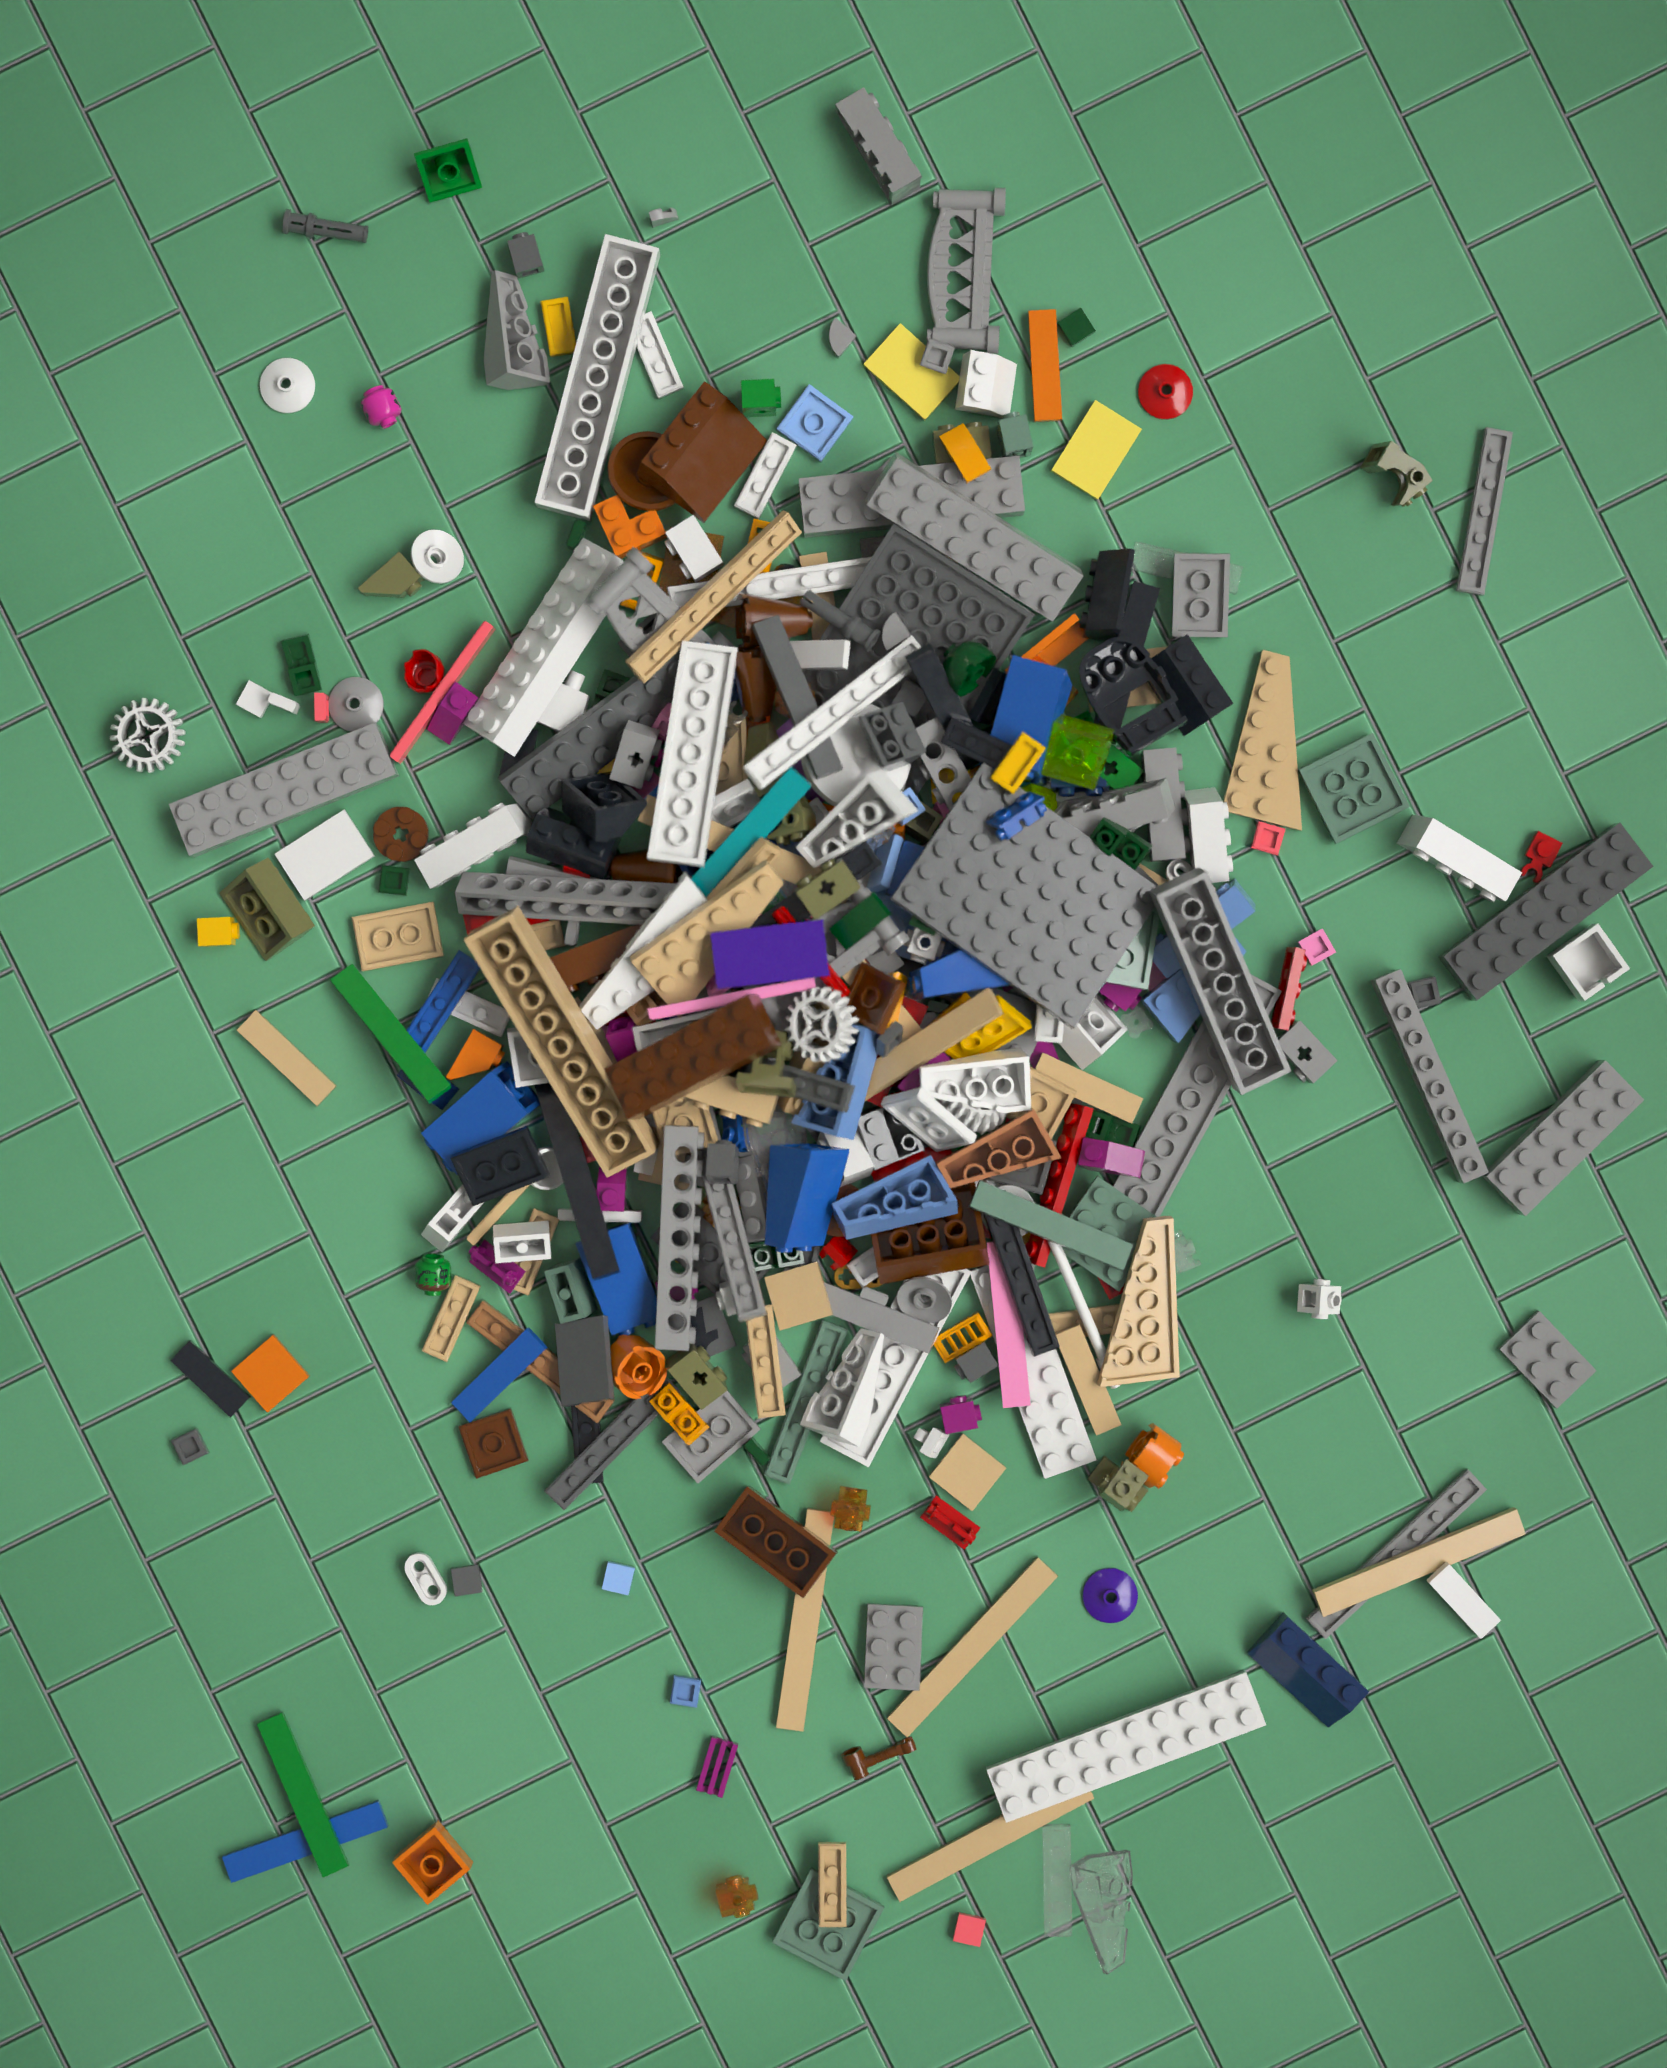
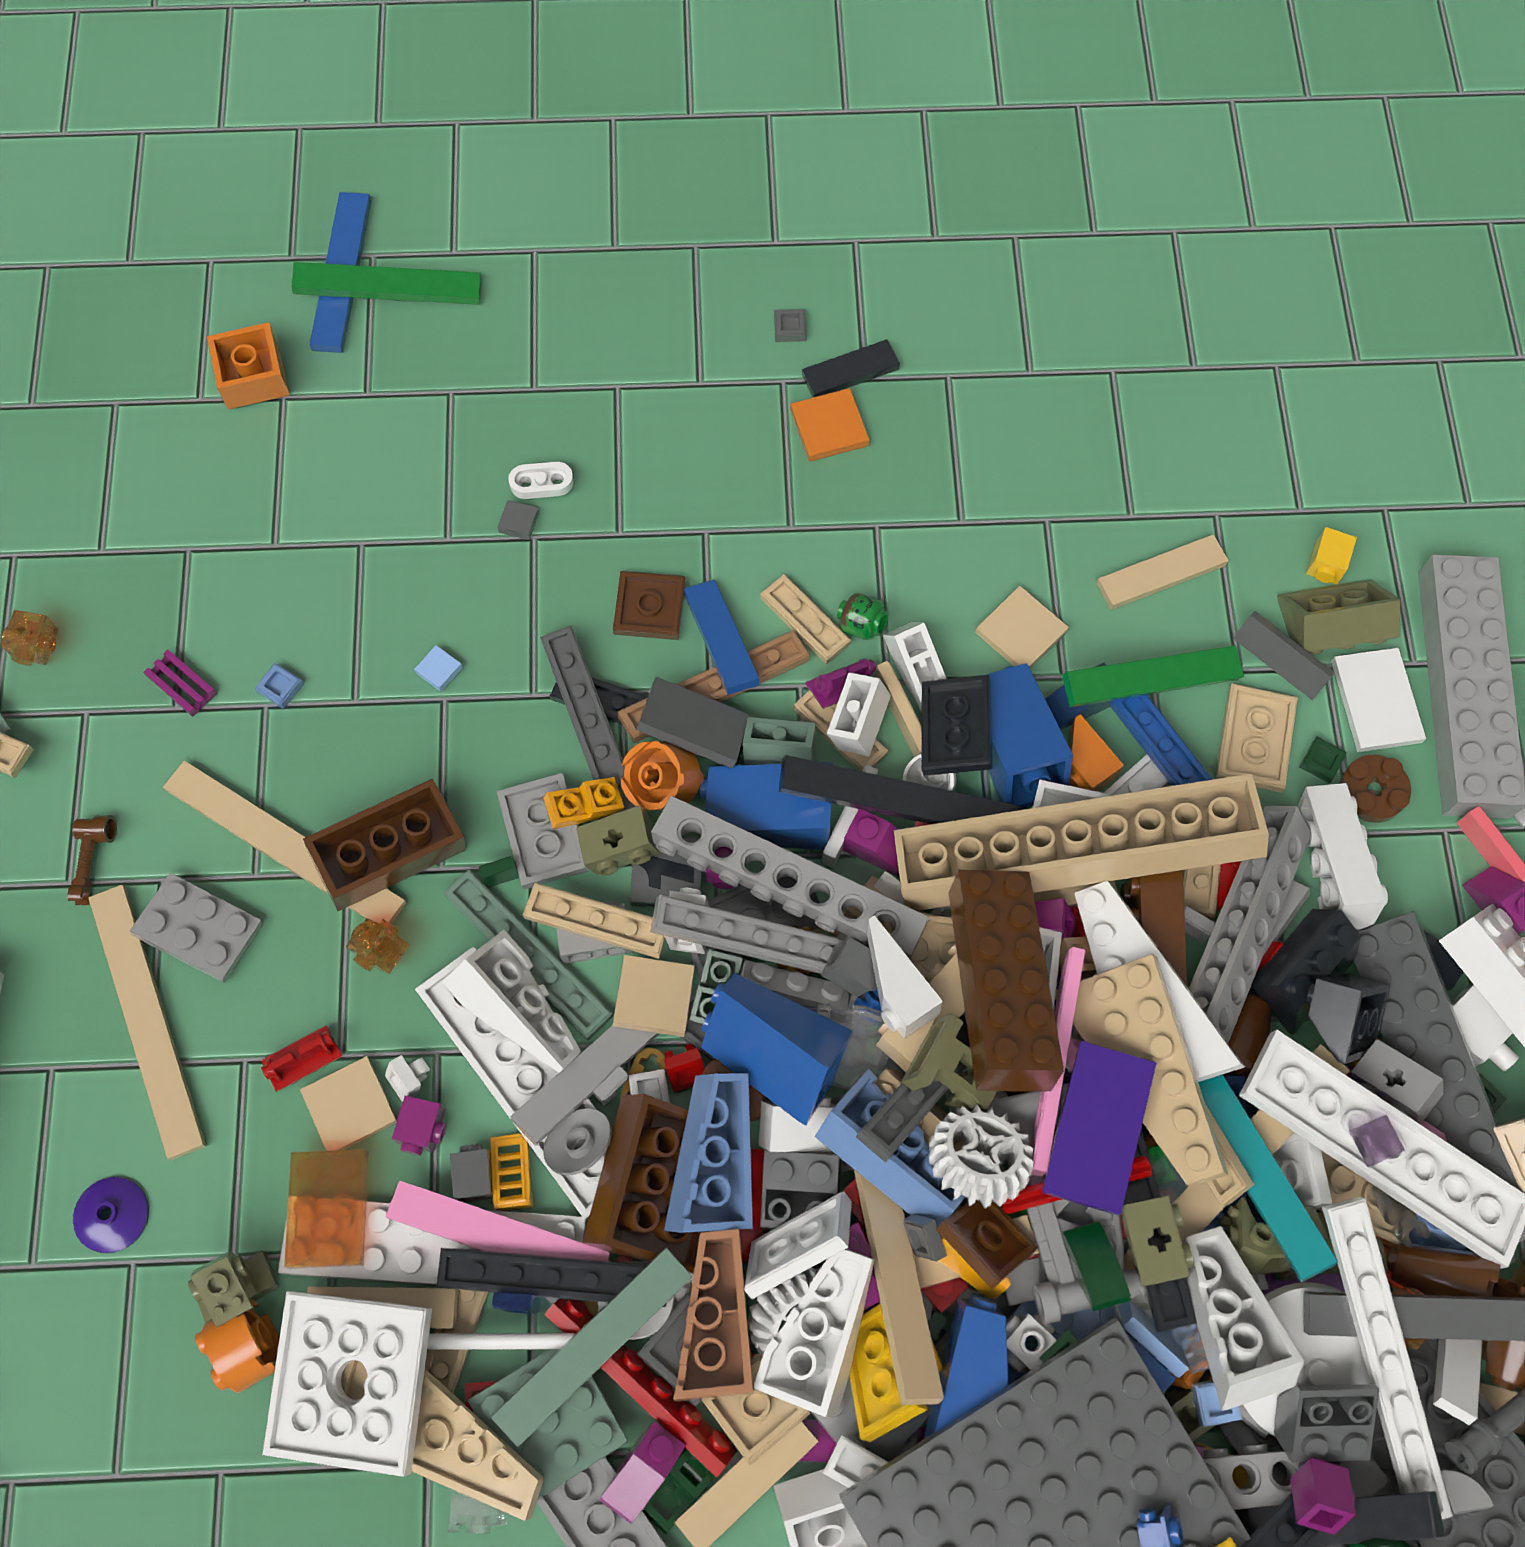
camera: 110 degrees right, 20 degrees down
none -> white piece [263,1291,432,1477]
none -> clear orange plate [284,1149,369,1269]
none -> clear blue tile [492,1292,541,1315]
none -> white slope [867,915,943,1039]
none -> tan tile [975,586,1069,668]
none -> dark grey tile [1233,611,1335,700]
none -> magenta brick [1290,1458,1356,1535]
none -> clear purple tile [1349,1114,1405,1167]

